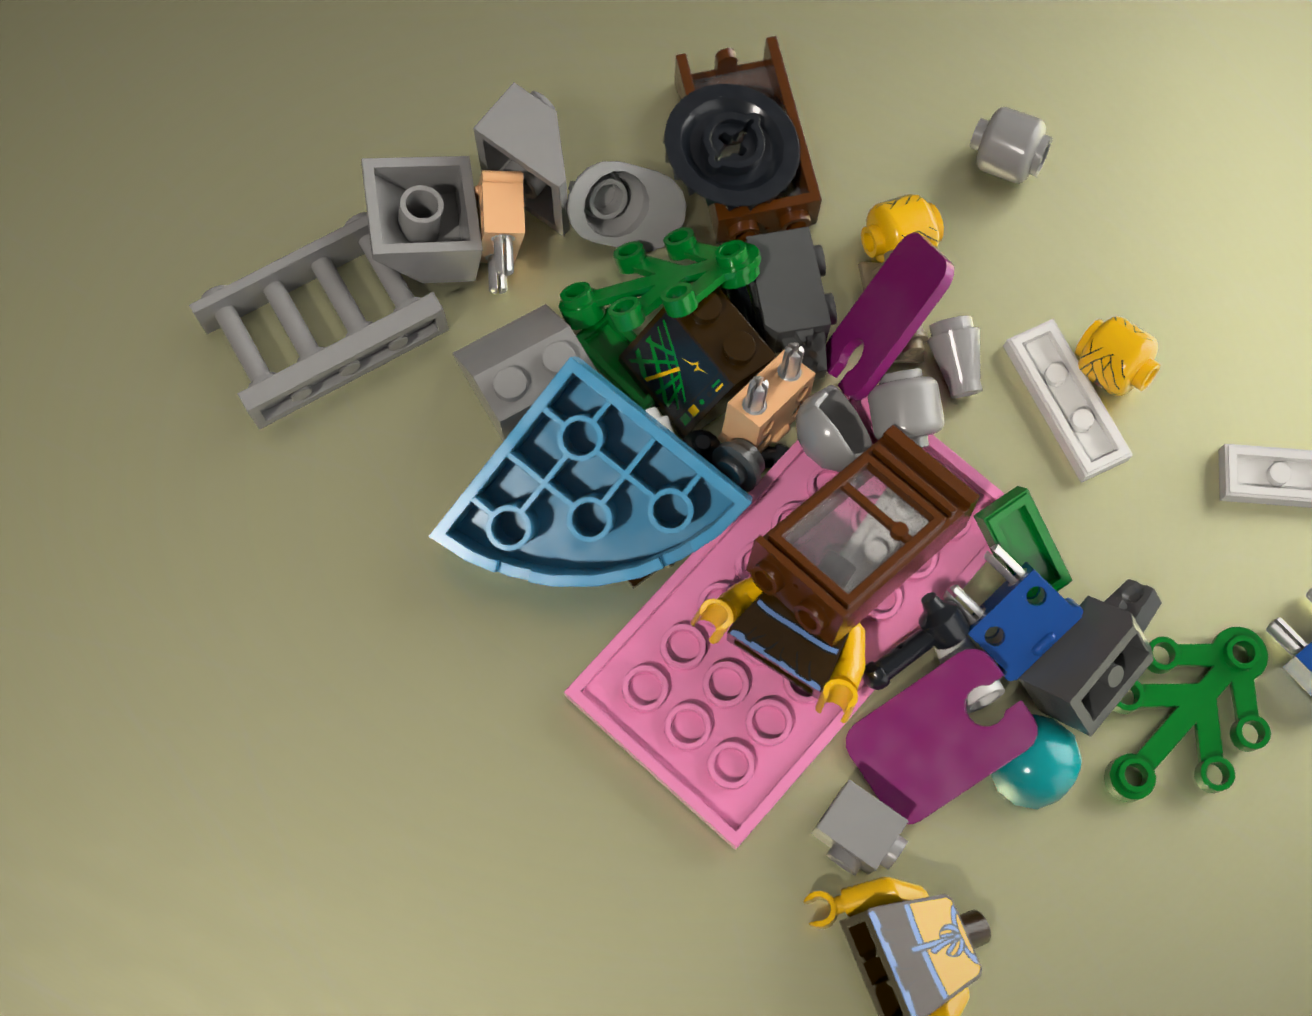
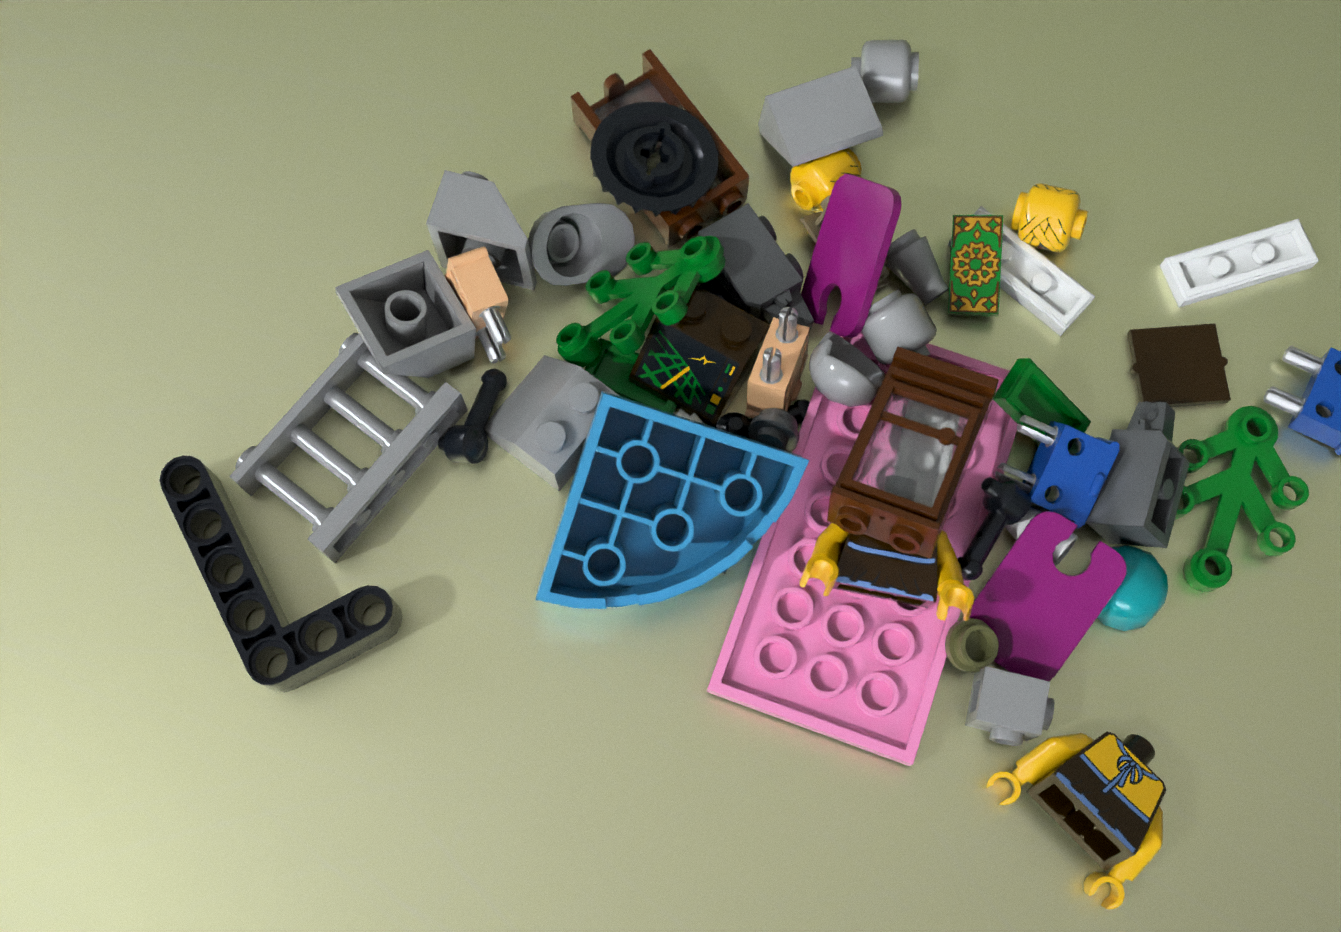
camera: 20 degrees left, 0 degrees up
none -> black beam [159,455,402,693]
none -> black piece [438,368,507,464]
none -> light grey slope [758,66,883,167]
none -> olive plate [945,618,999,672]
none -> tile [948,215,1003,316]
none -> dark brown piece [1127,323,1231,407]

